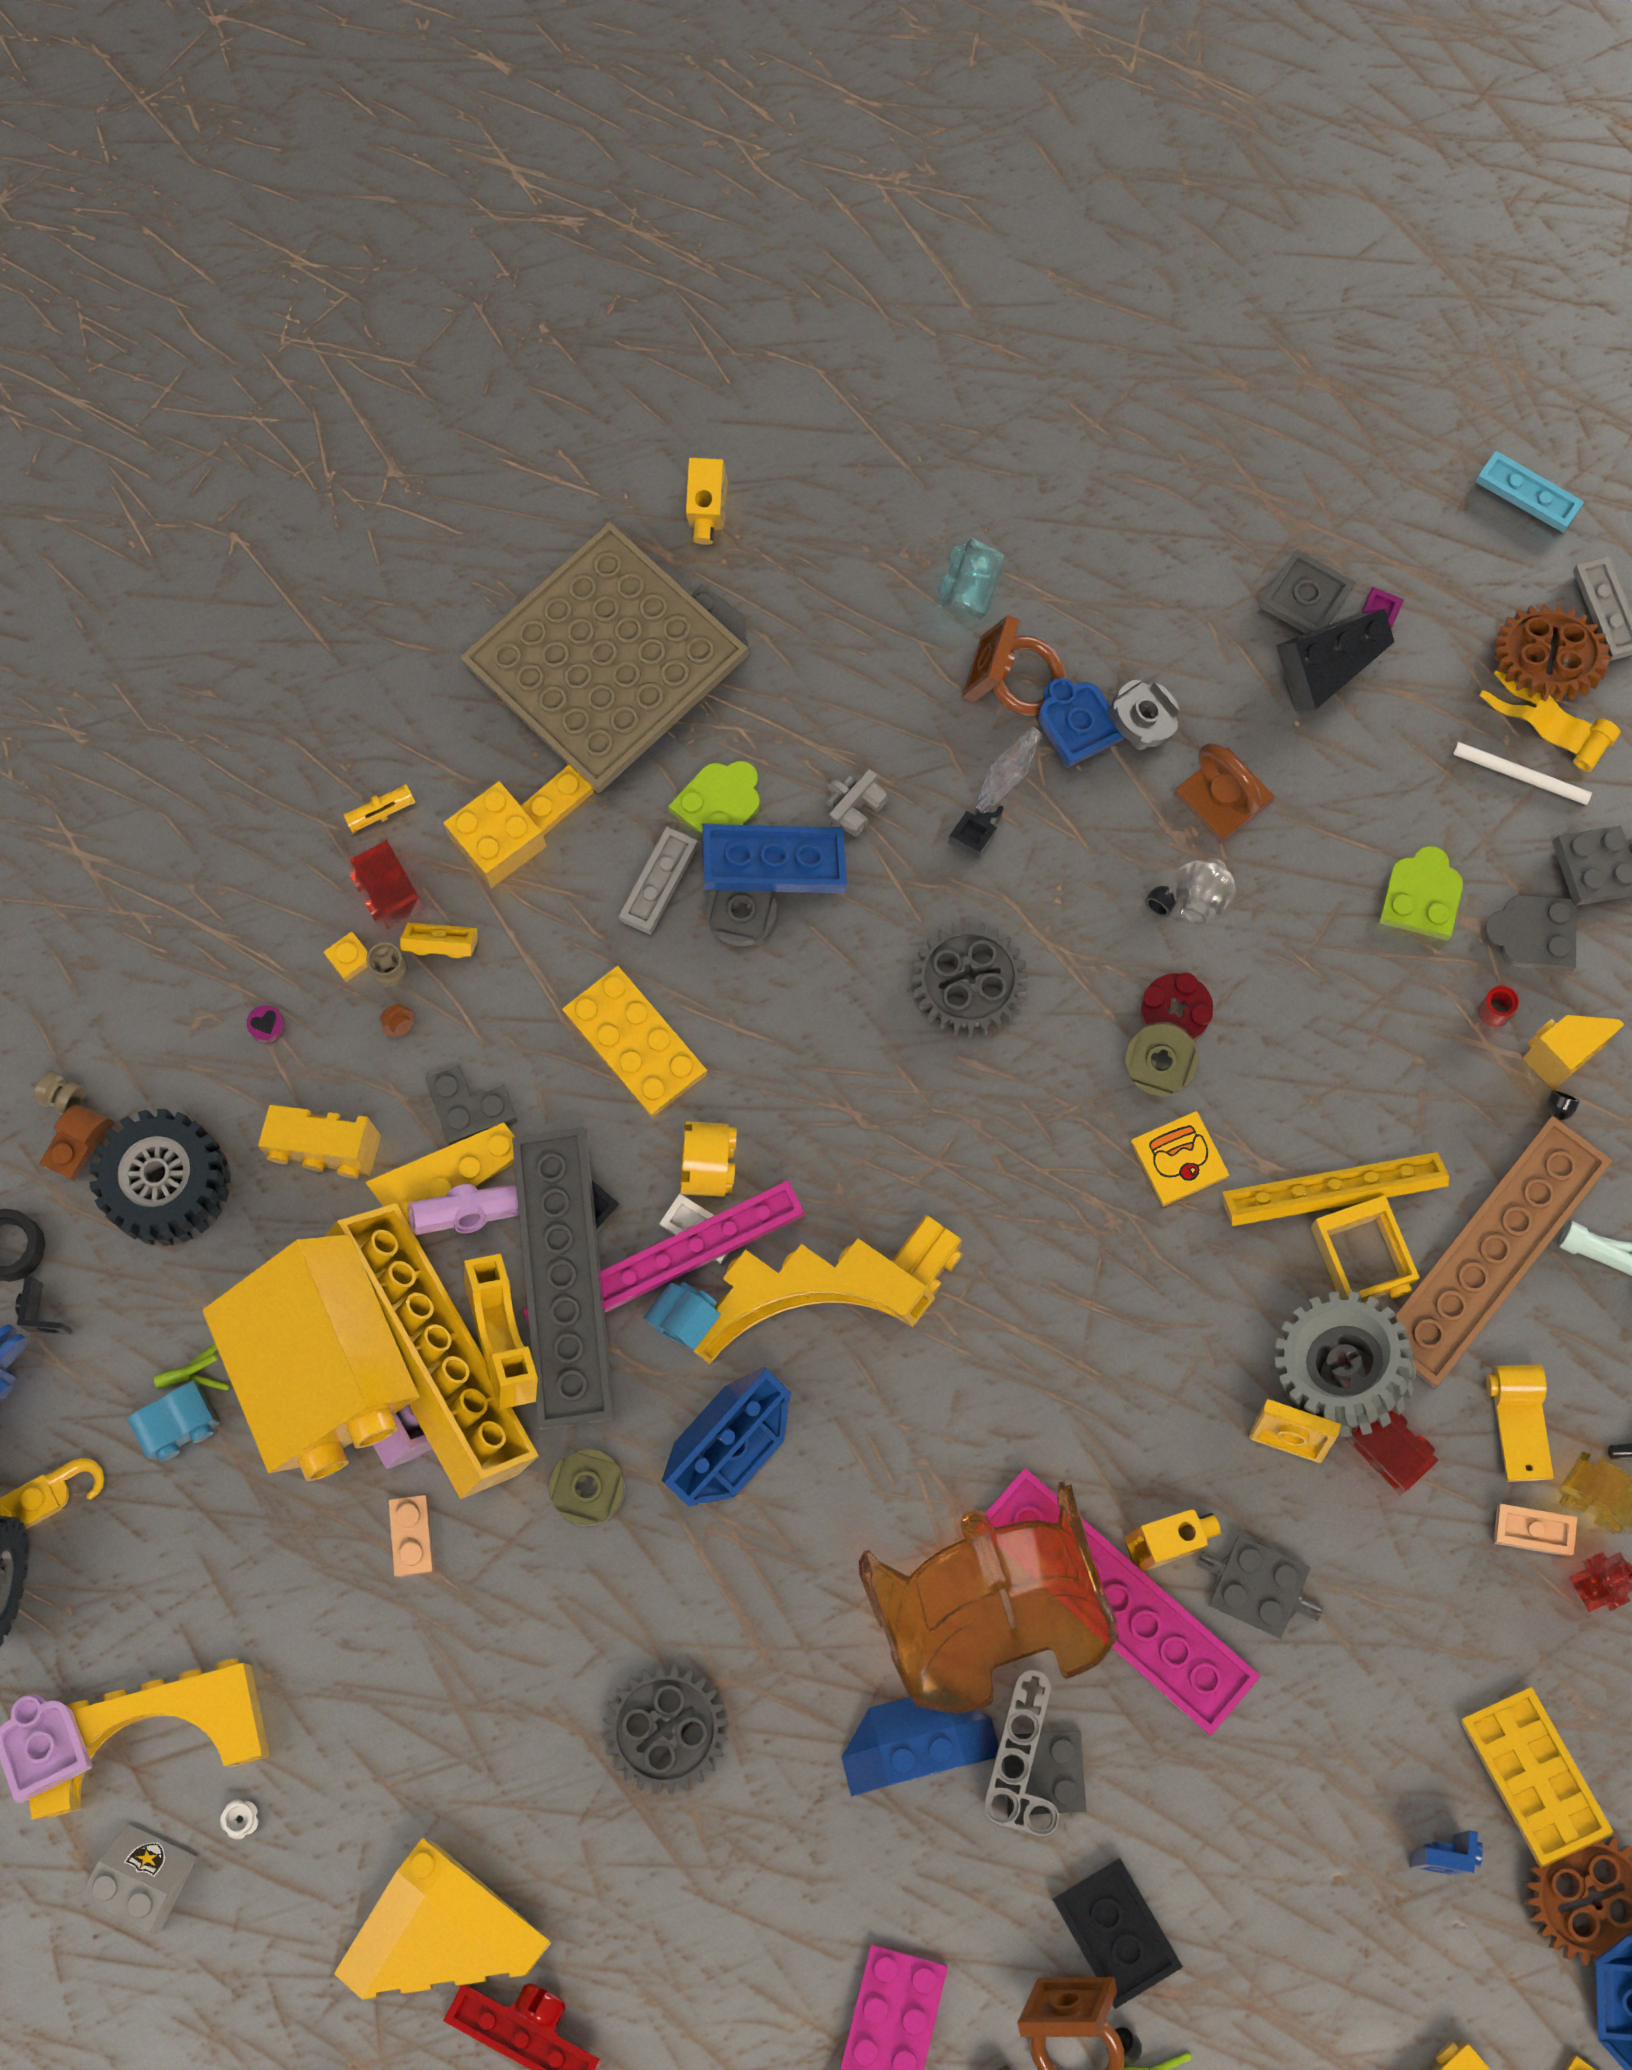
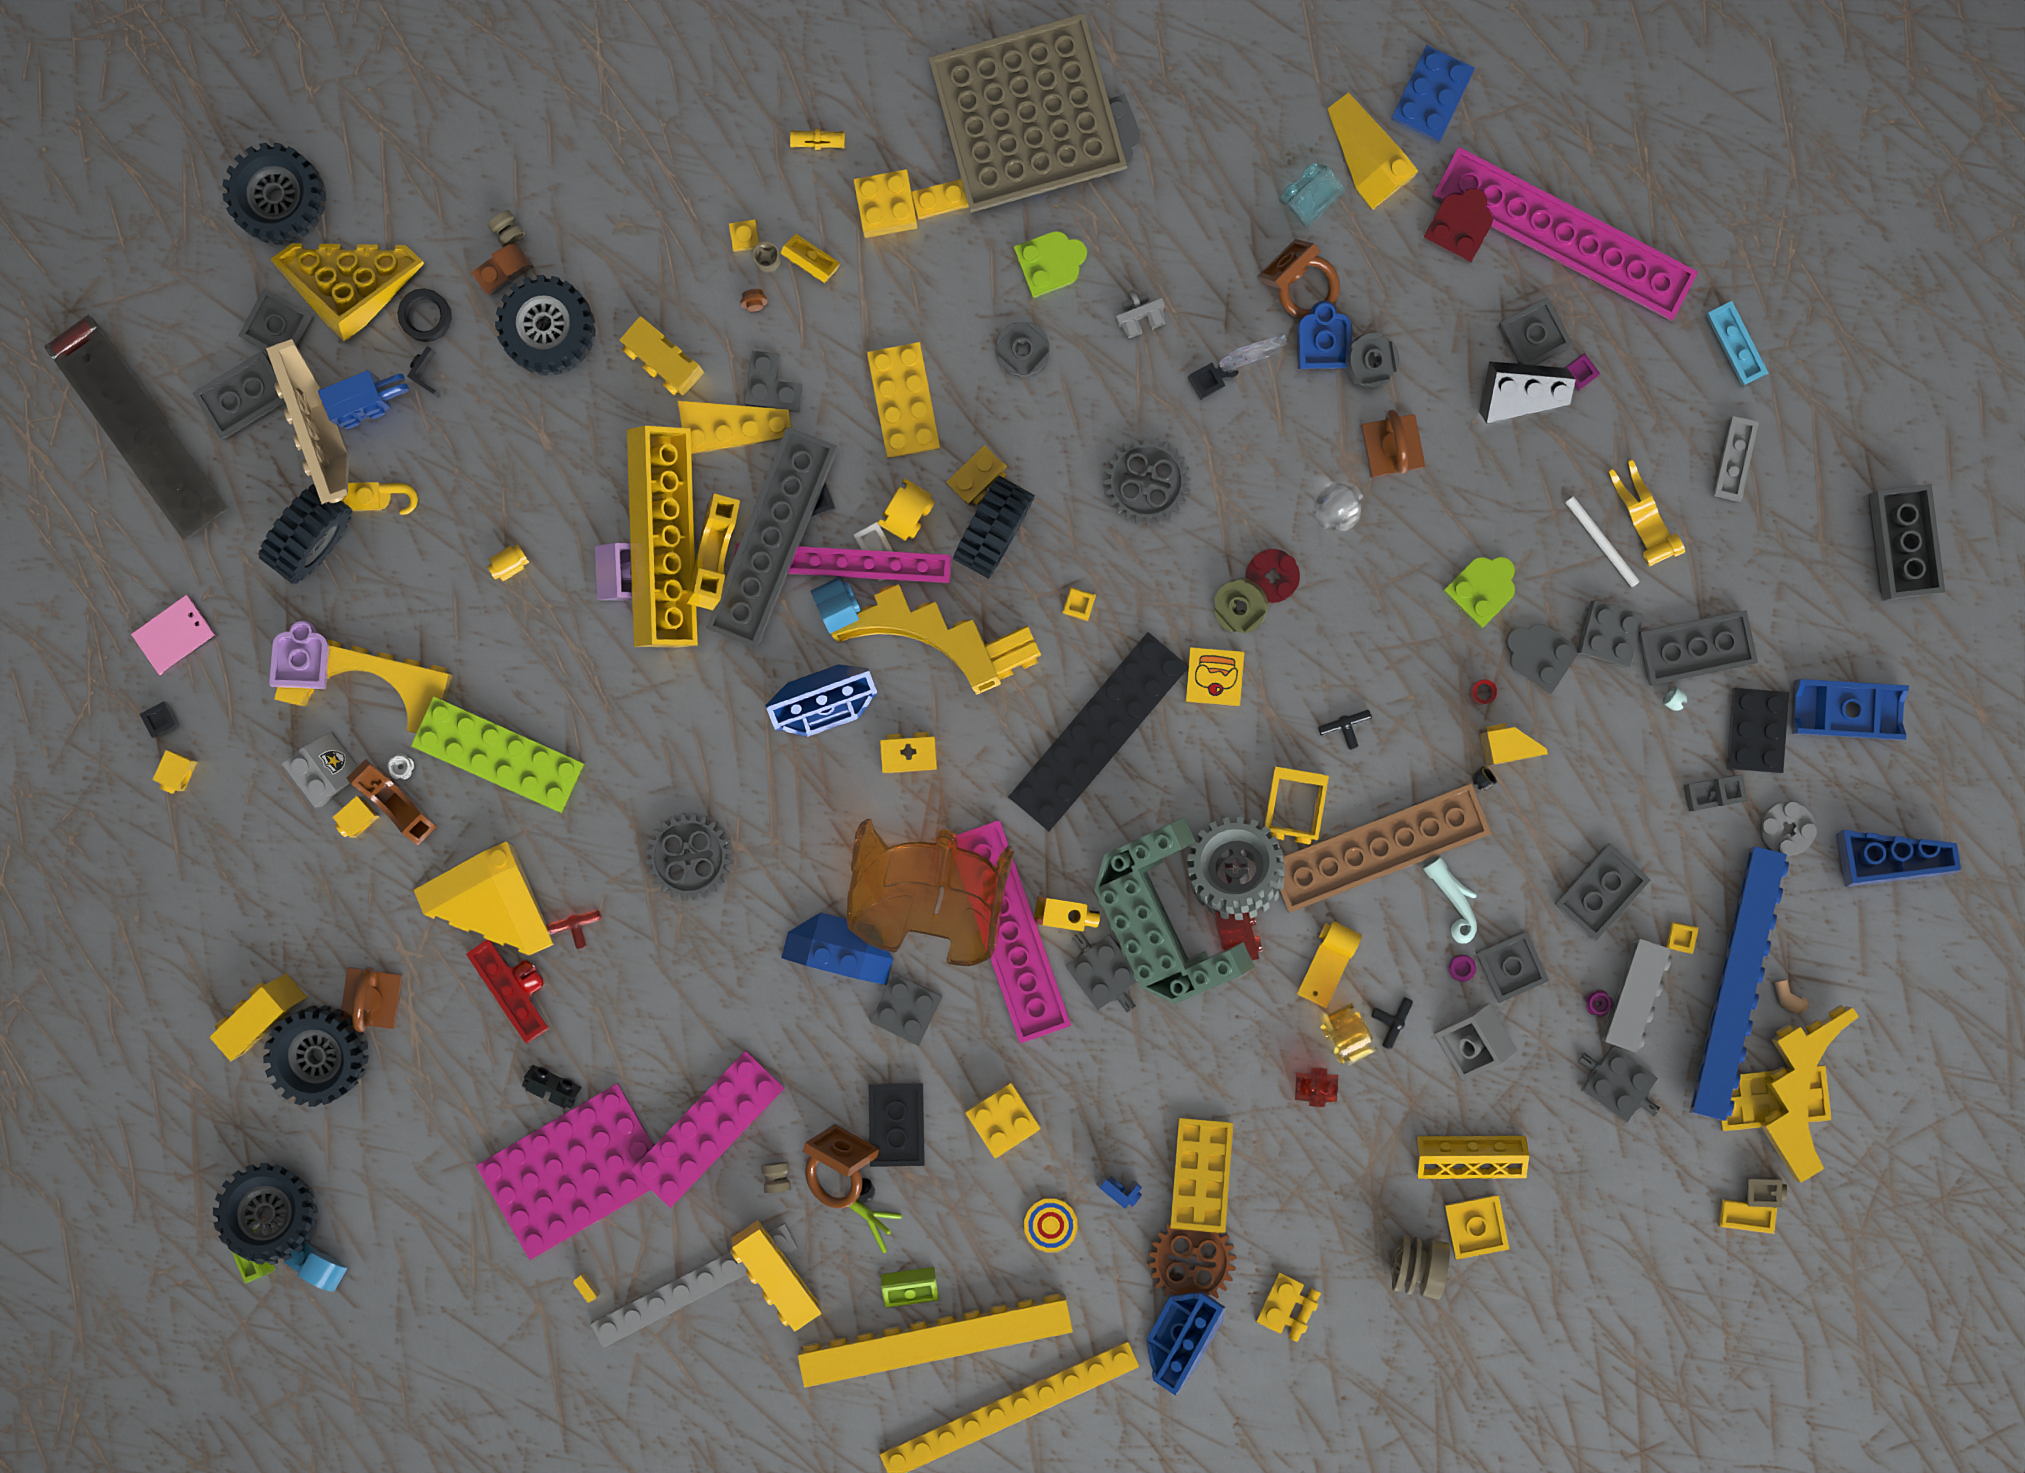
camera: 25 degrees right, 15 degrees up
dark azure brick [127,1381,220,1462] -> none
lime plant [154,1342,230,1391] -> none
yellow brick [202,1235,419,1481] -> none
magenta tile [247,1005,285,1043] -> none
clear red brick [349,840,425,929] -> none
light nougat plate [388,1495,435,1577] -> none
lavender piece [408,1183,519,1235] -> none
olive plate [549,1449,625,1527] -> none
light grey plate [618,826,699,935] -> none
yellow torso [686,458,728,545] -> none
blue plate [702,824,847,893] -> none
light grey beam [983,1670,1059,1836] -> none
black hinge [1145,886,1177,917] -> none
yellow plate [1222,1152,1449,1226] -> none
yellow tile [1249,1399,1341,1463] -> none
dark orange gear [1493,604,1611,702] -> none
light nougat plate [1493,1504,1577,1557] -> none
none -> yellow brick [332,796,380,838]
none -> dark orange arch [347,759,437,846]
none -> lime plate [411,696,584,813]
none -> yellow brick [487,544,529,581]
none -> clear red piece [547,910,602,949]
none -> yellow brick [880,732,937,773]
none -> yellow bracket [946,445,1007,506]
none -> black wheel [953,475,1035,579]
none -> yellow brick [965,1081,1041,1159]
none -> black plate [1008,632,1189,832]
none -> tile [1024,1198,1078,1252]
none -> yellow tile [1062,587,1096,621]
none -> sand green wedge [1094,817,1255,1004]
none -> black piece [1318,710,1372,750]
none -> yellow wedge [1327,92,1418,210]
none -> blue plate [1391,45,1475,142]
none -> dark red plate [1424,188,1493,262]
none -> dark pink plate [1433,147,1698,321]

